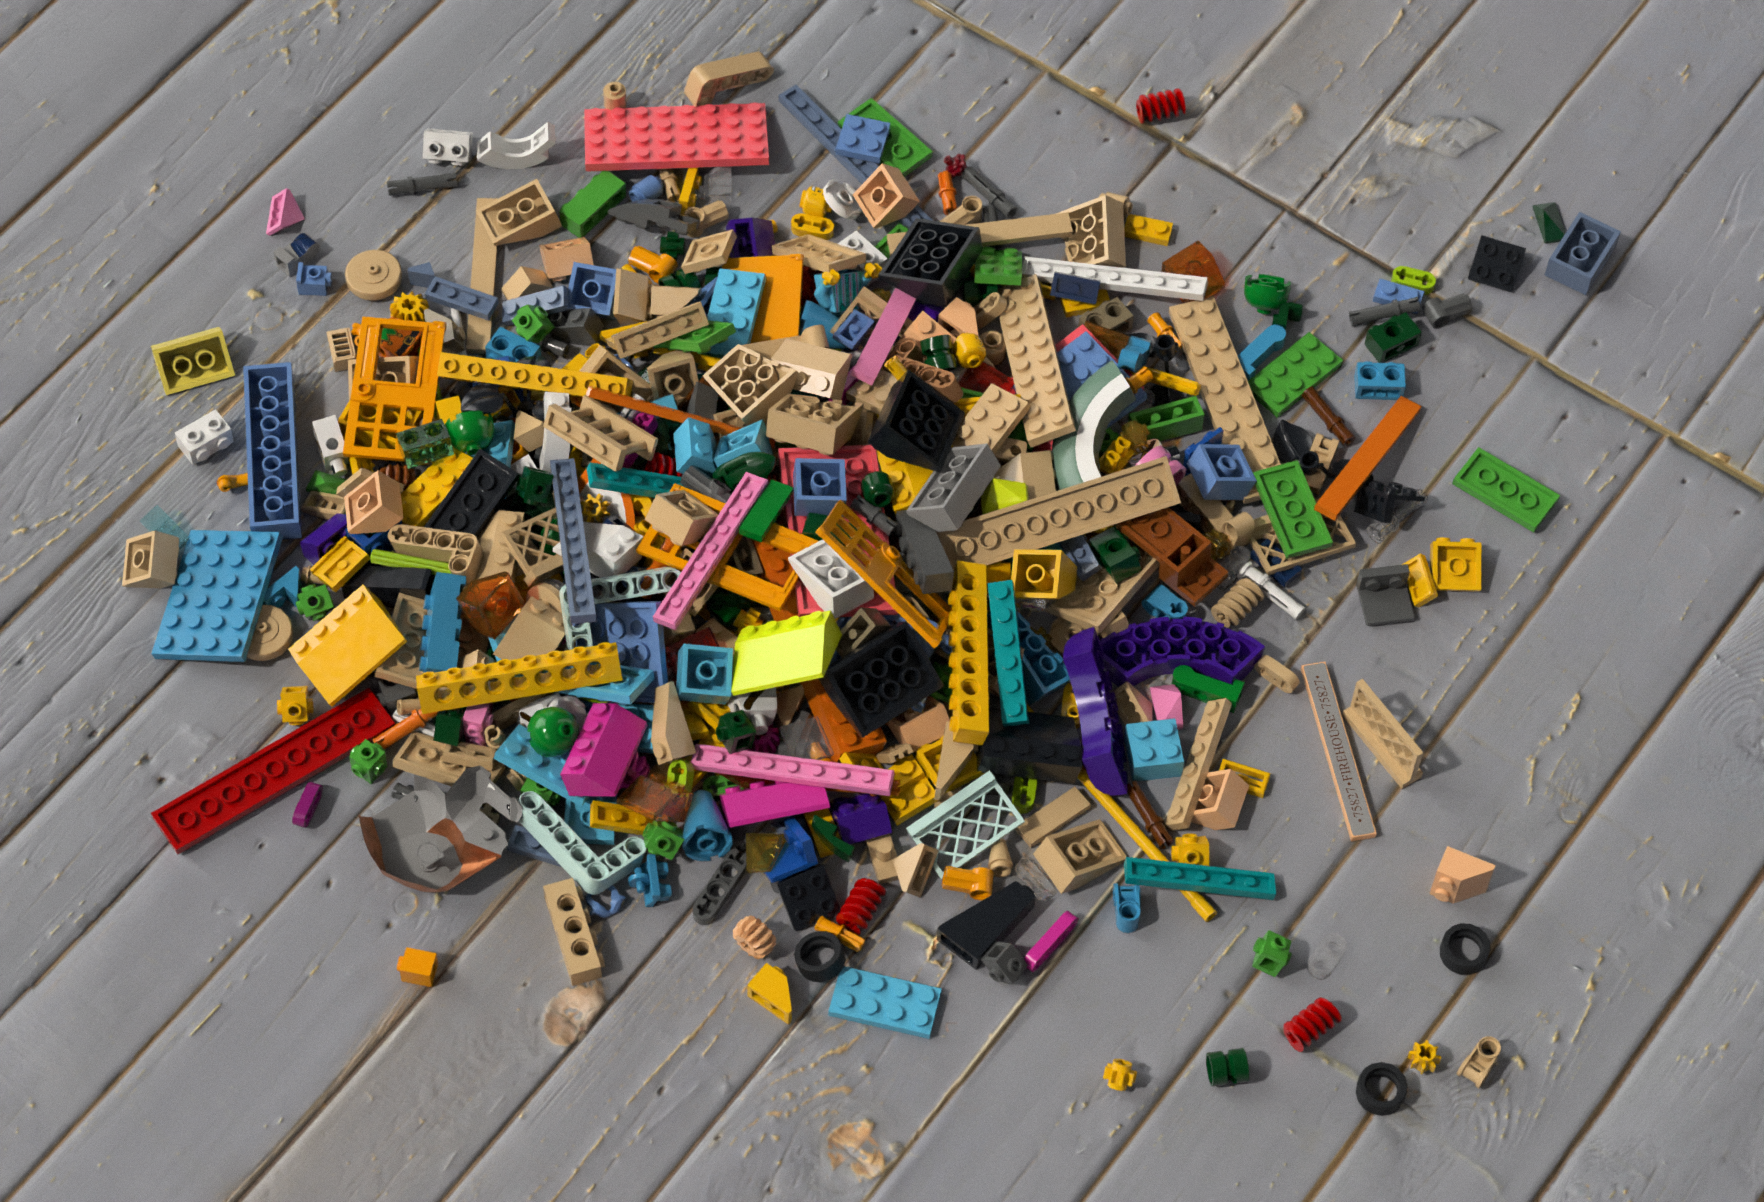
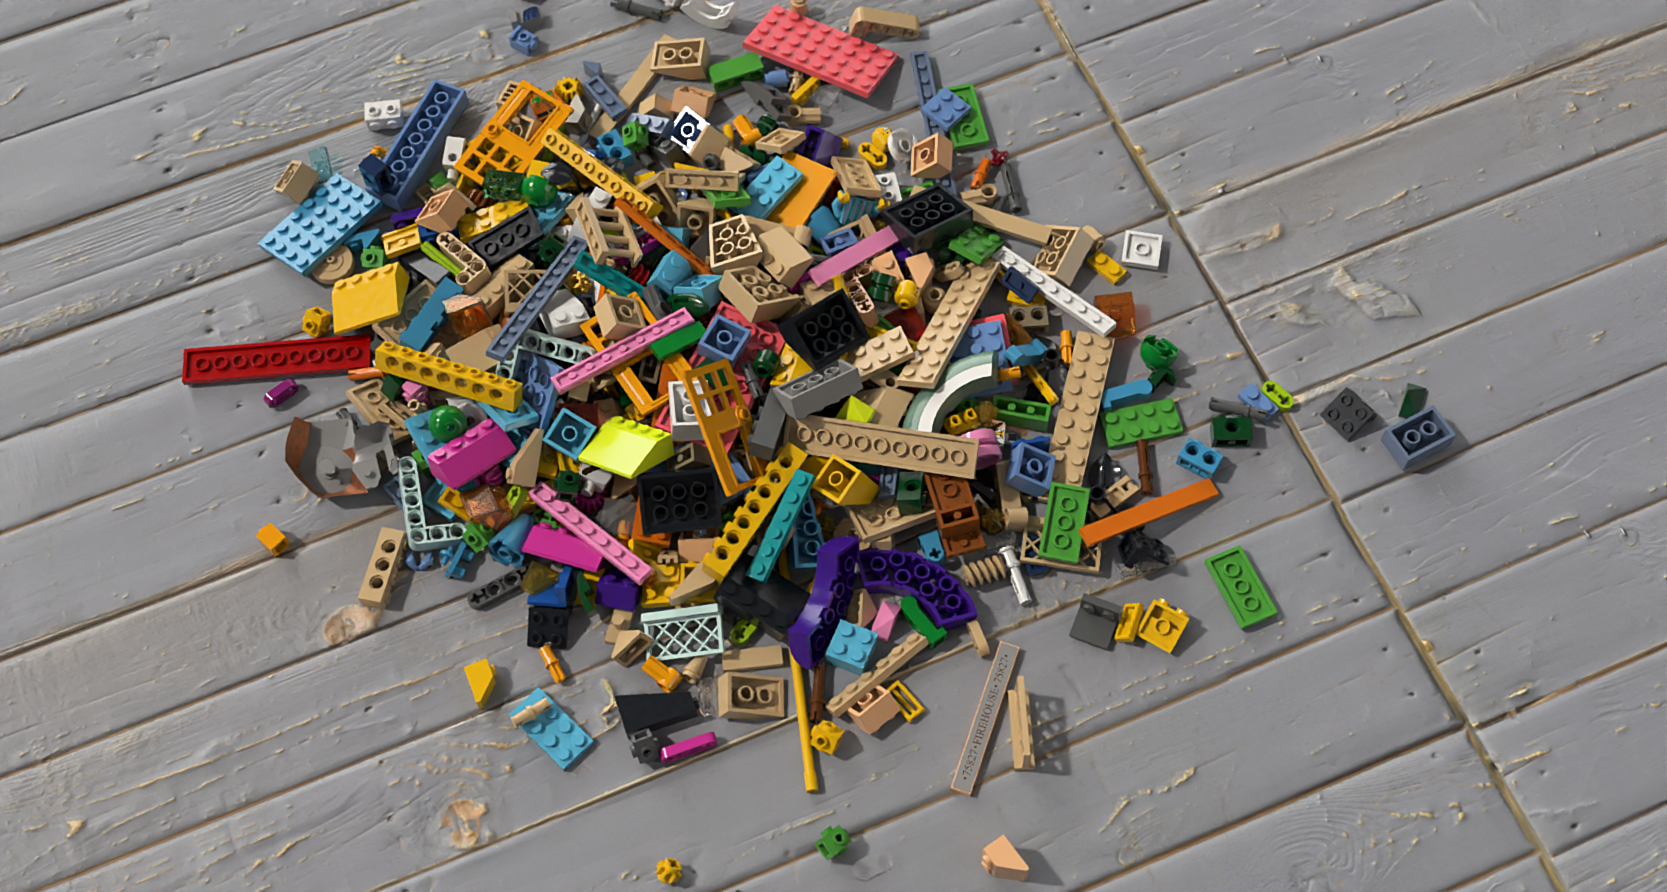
camera: 35 degrees right, 5 degrees up
light yellow slope [150,327,235,395] -> none
tan wheel [345,250,402,300] -> none
bright green brick [349,739,388,784] -> none
light nougat gear [733,915,776,959] -> none
black tyre [794,931,846,982] -> none
red piece [836,878,886,935] -> none
dark azure piece [1113,883,1141,933] -> none
teal plate [1124,857,1276,900] -> none
red piece [1136,88,1186,124] -> none
dark grey piece [1422,293,1473,329] -> none
none -> dark blue brick [358,153,394,197]
none -> tan pin [510,697,552,729]
none -> dark grey plate [703,153,720,170]
none -> white plate [1121,230,1163,270]

